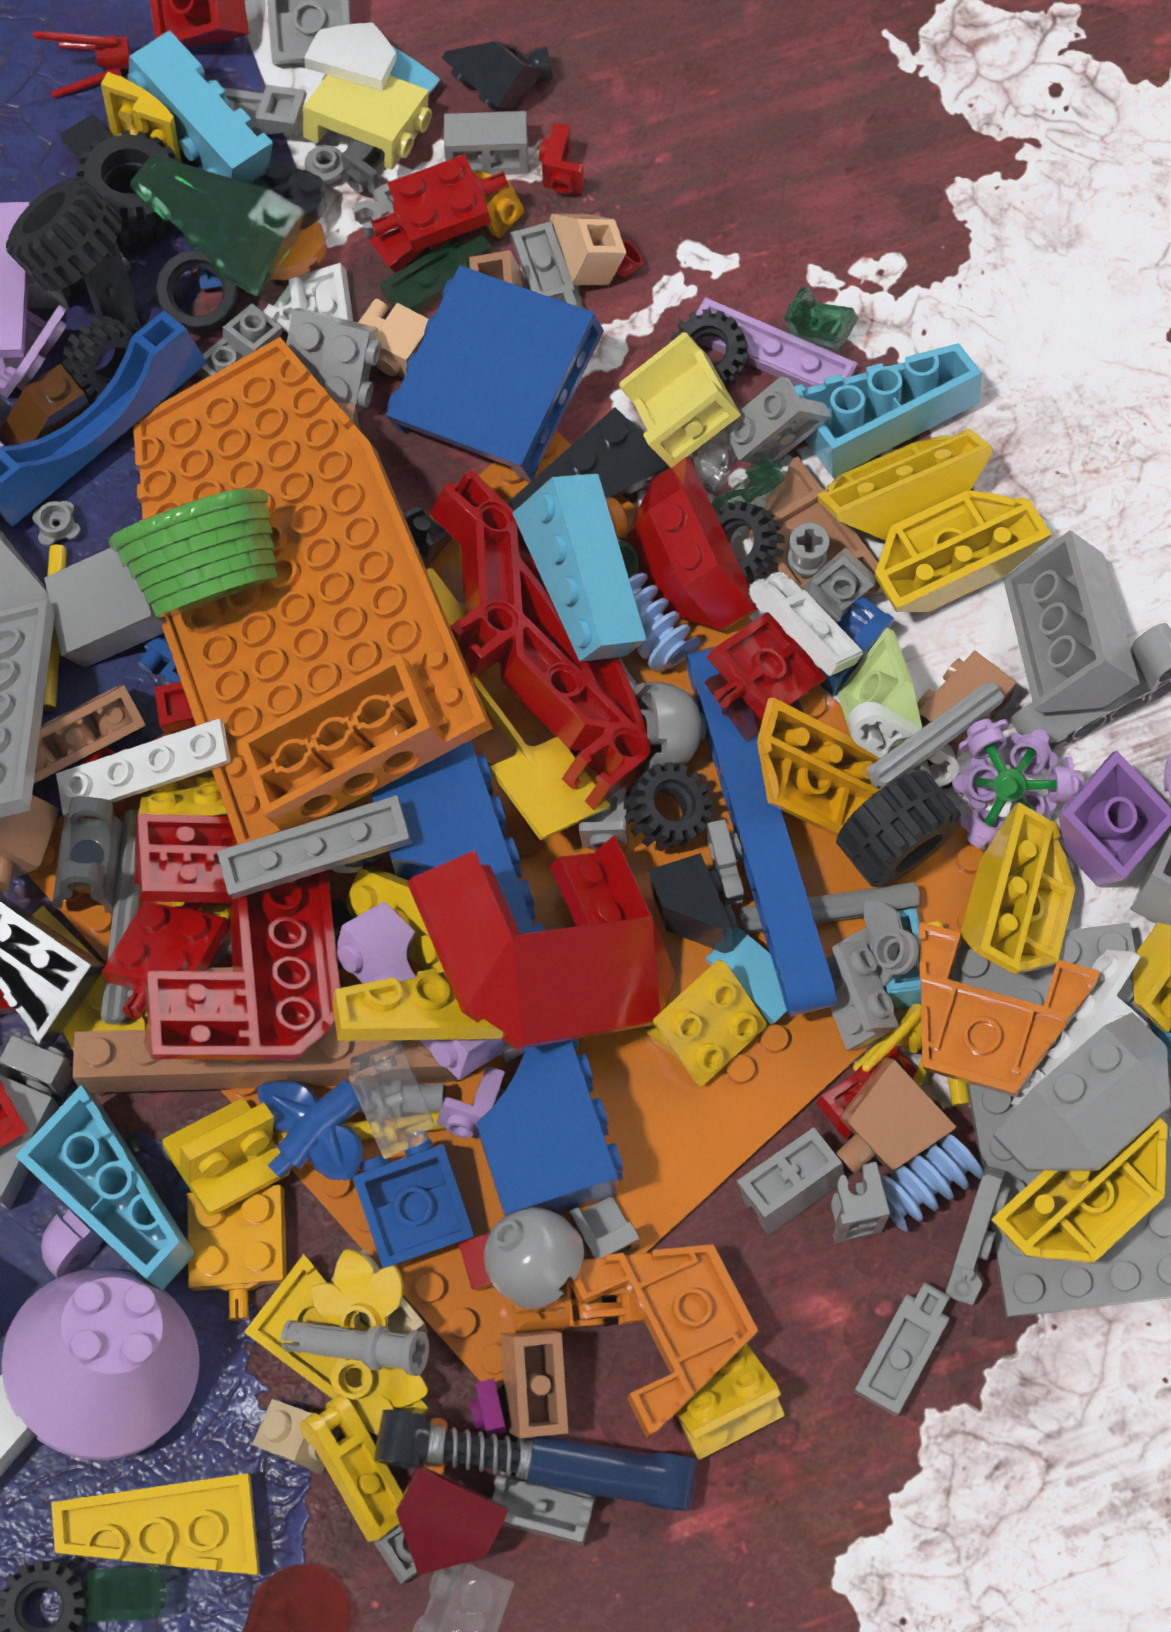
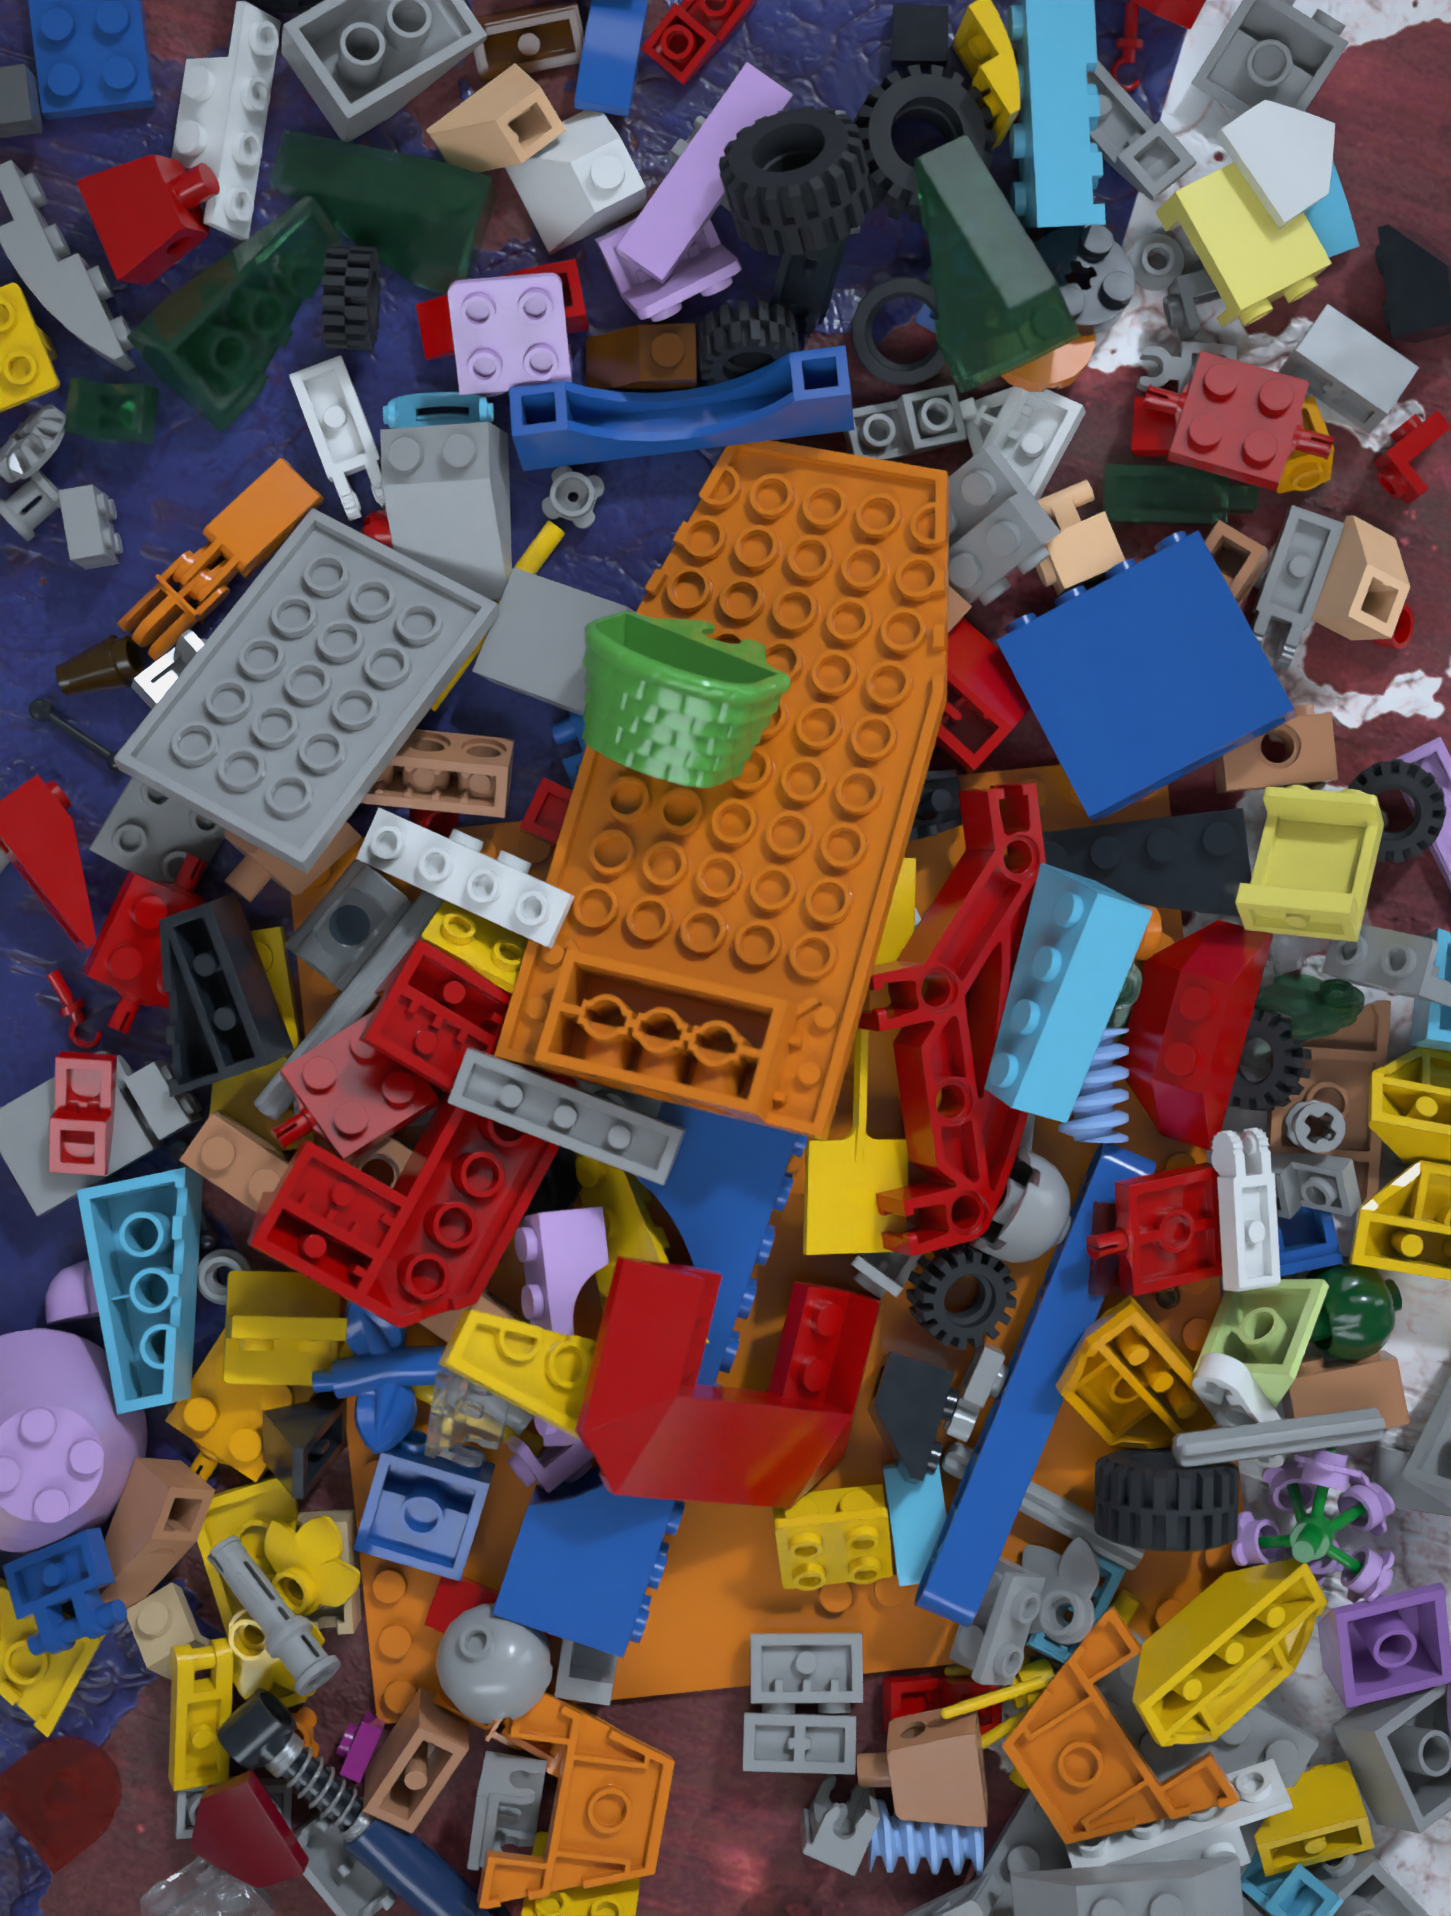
camera: 30 degrees right, 20 degrees up
none -> blue plate [2,1528,127,1656]
none -> nougat slope [99,1457,215,1609]
none -> light grey plate [197,1249,252,1305]
none -> black slope [263,1395,347,1499]
none -> light grey hinge [467,1751,547,1871]
none -> light grey bracket [750,1632,863,1714]
none -> red slope [935,617,1031,774]
none -> red hand [1110,2,1144,92]
none -> nougat brick [1213,704,1338,794]
none -> dark green plant [1305,1255,1402,1362]

